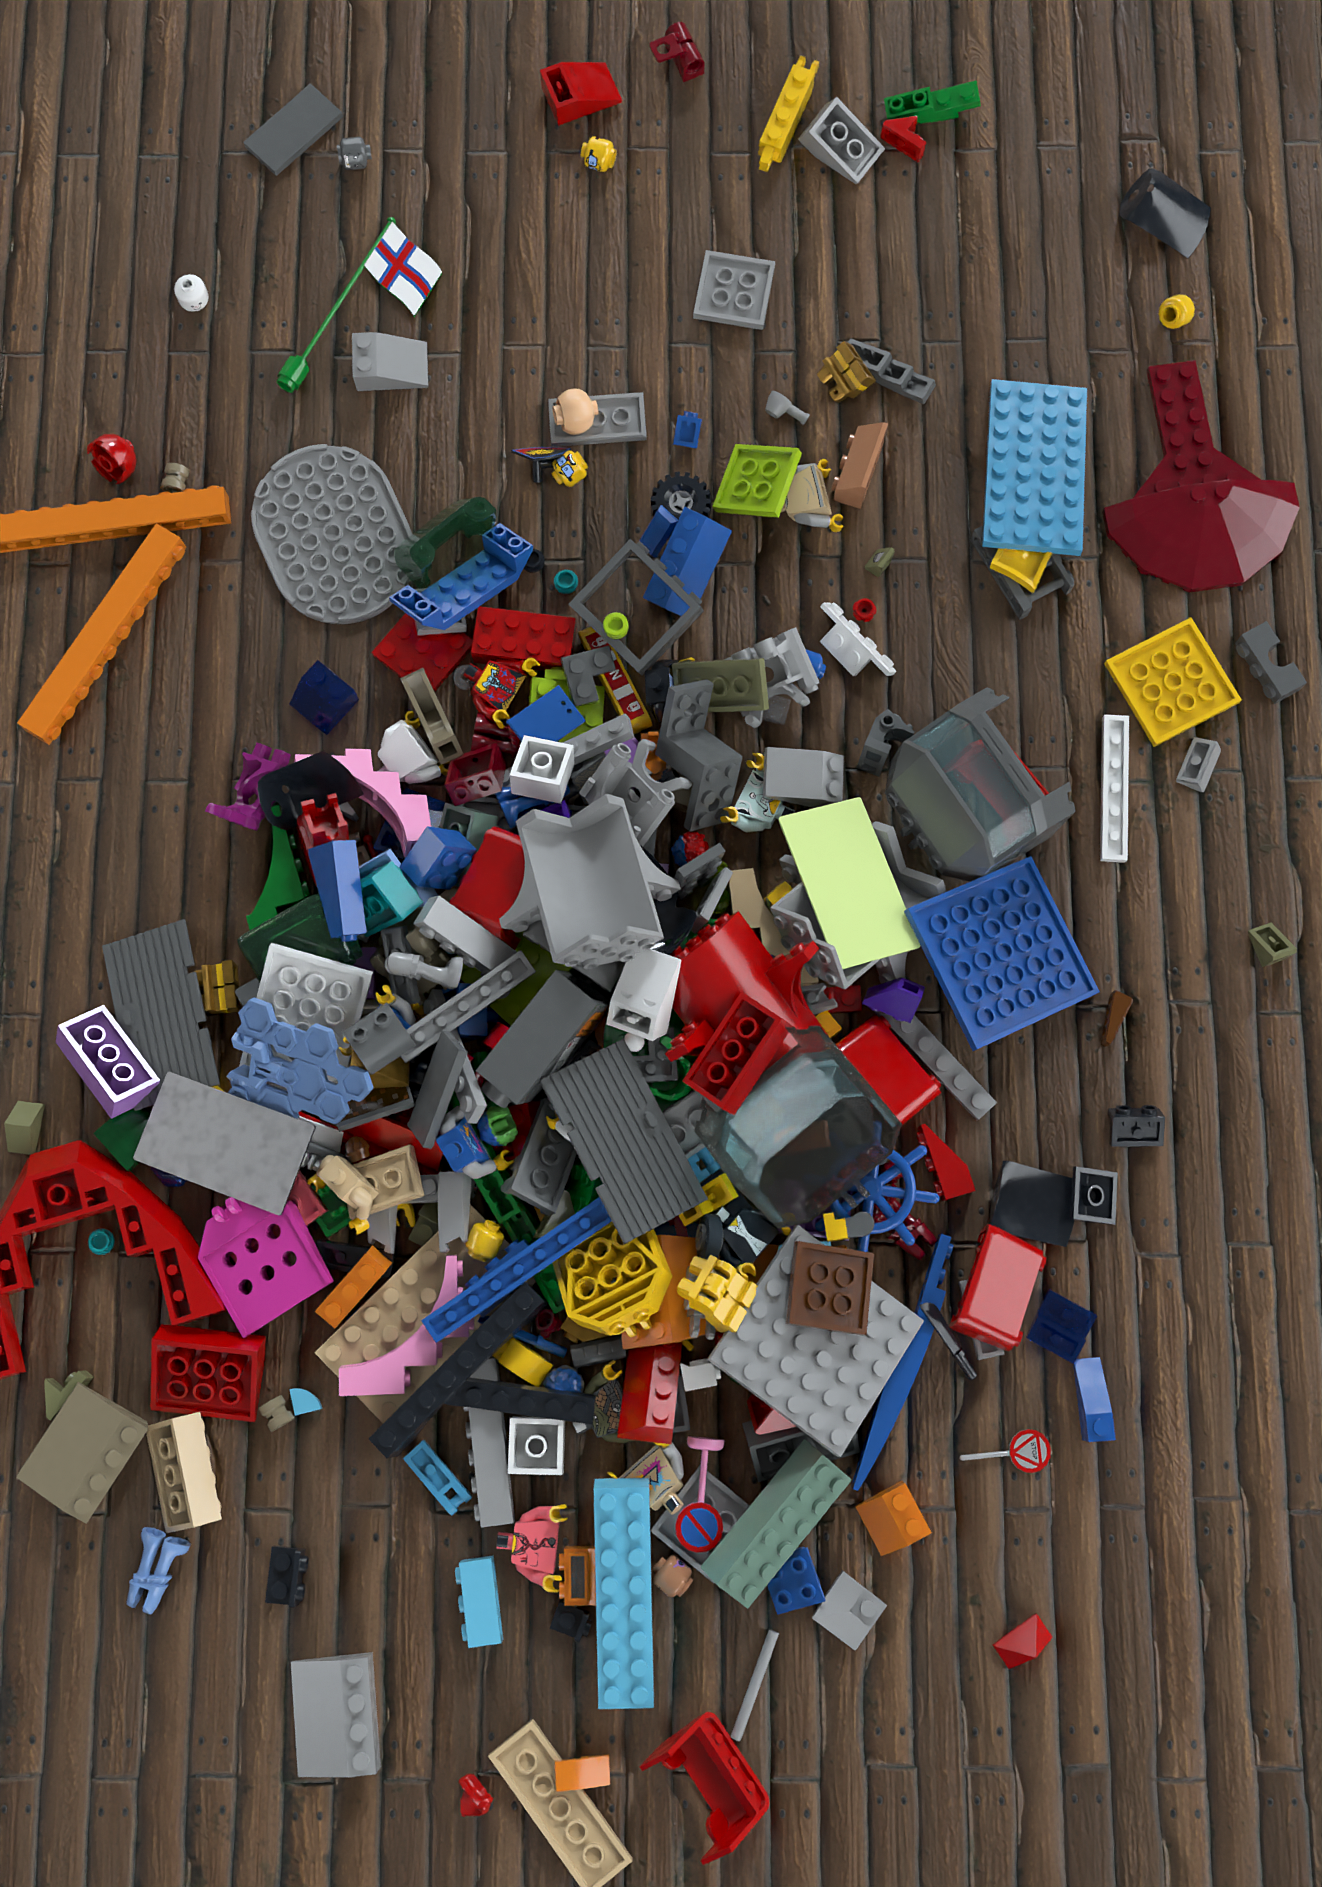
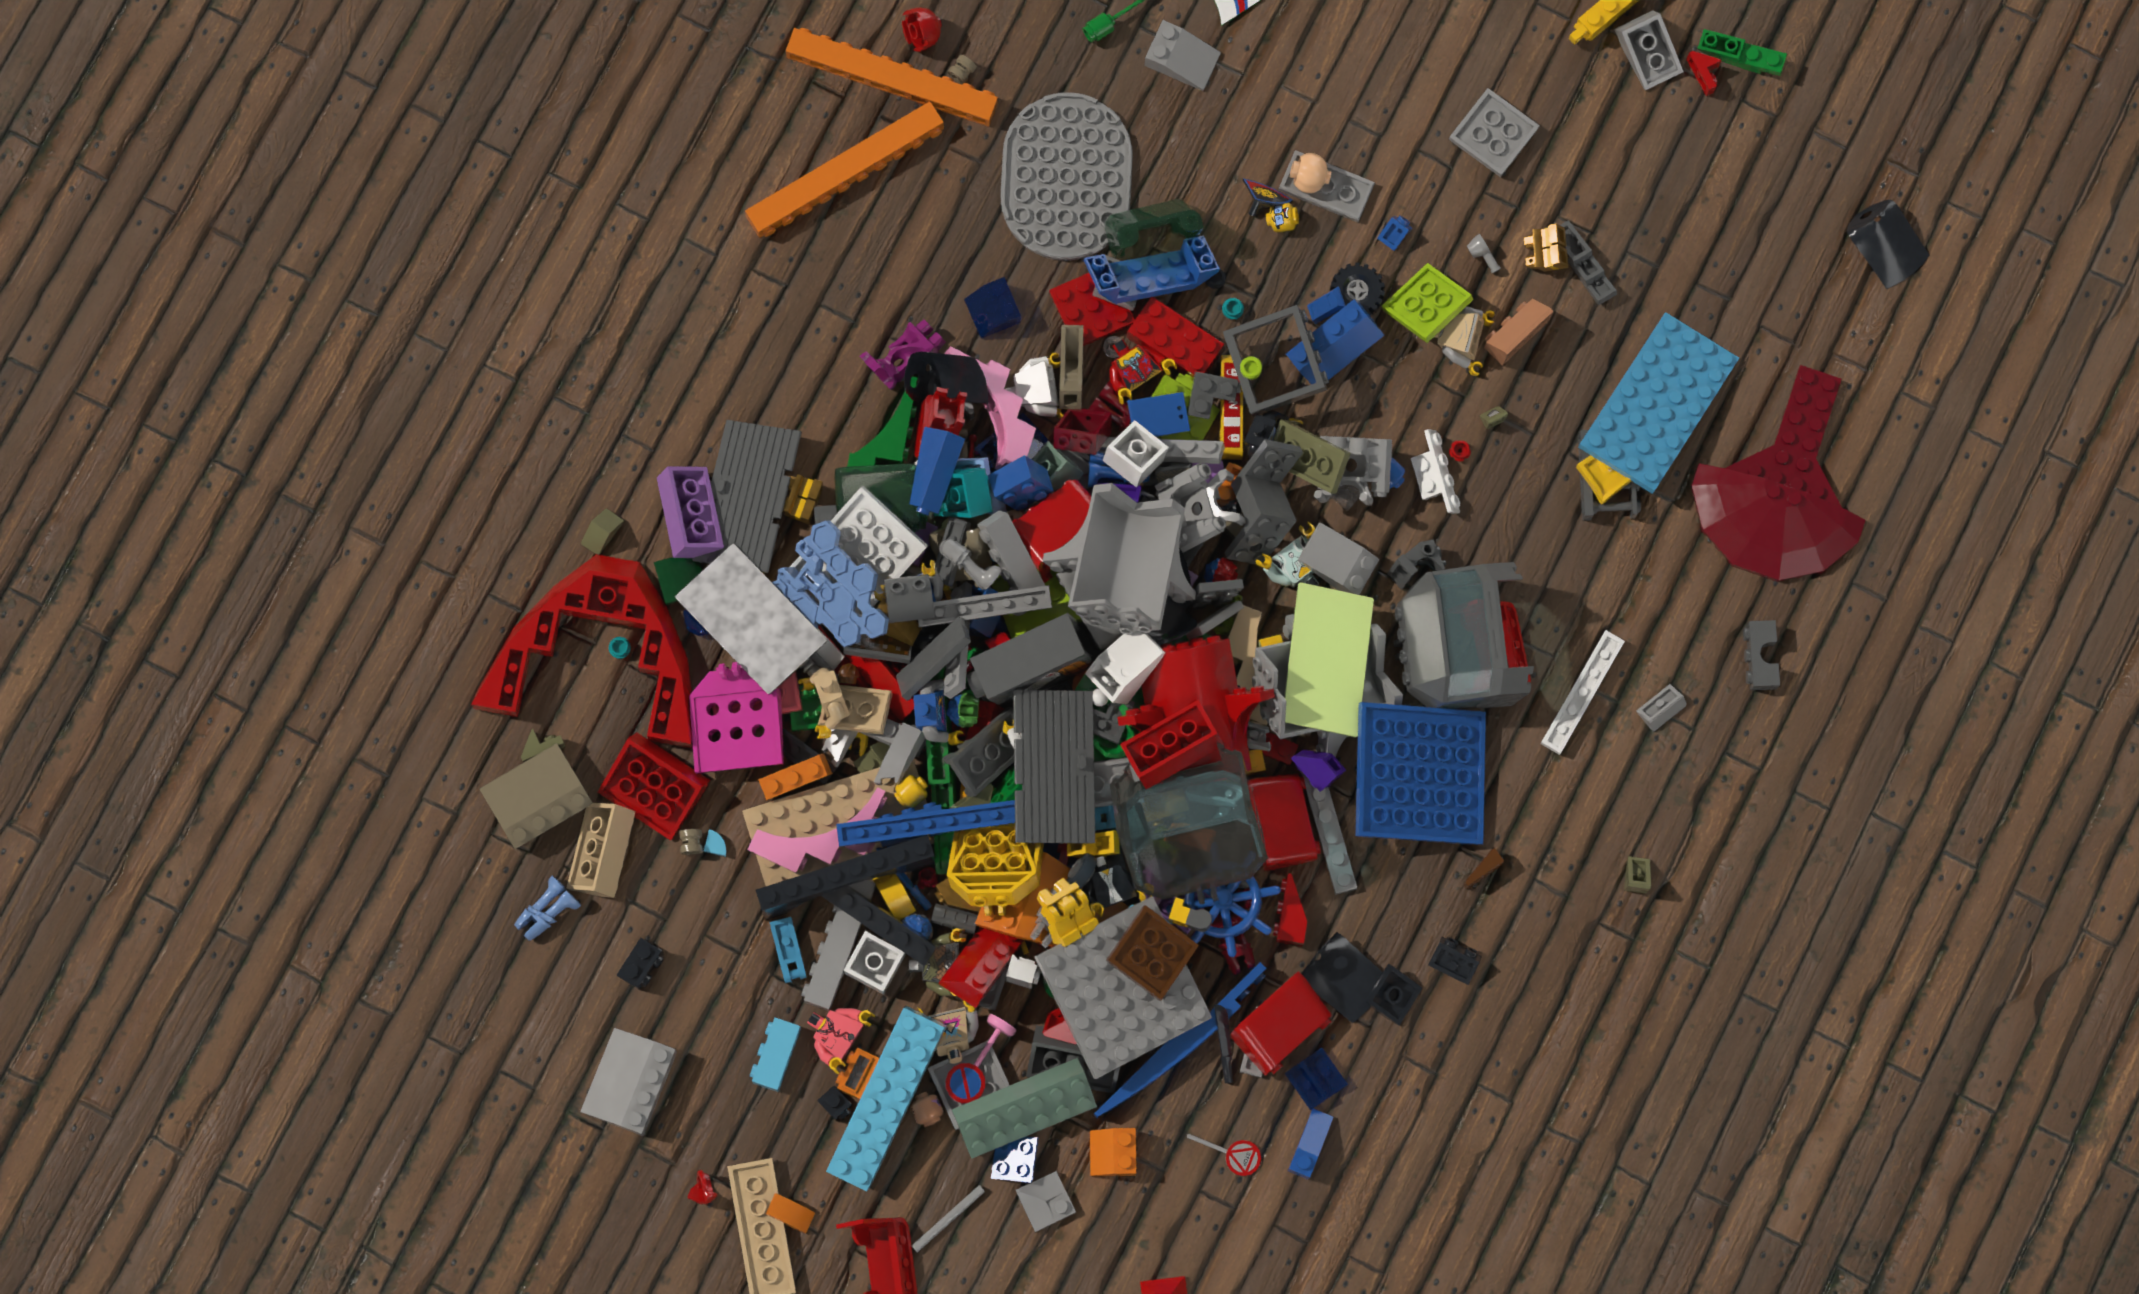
camera: 20 degrees right, 0 degrees up
yellow plate [1104,617,1242,747] -> none
yellow head [1158,294,1195,329] -> none

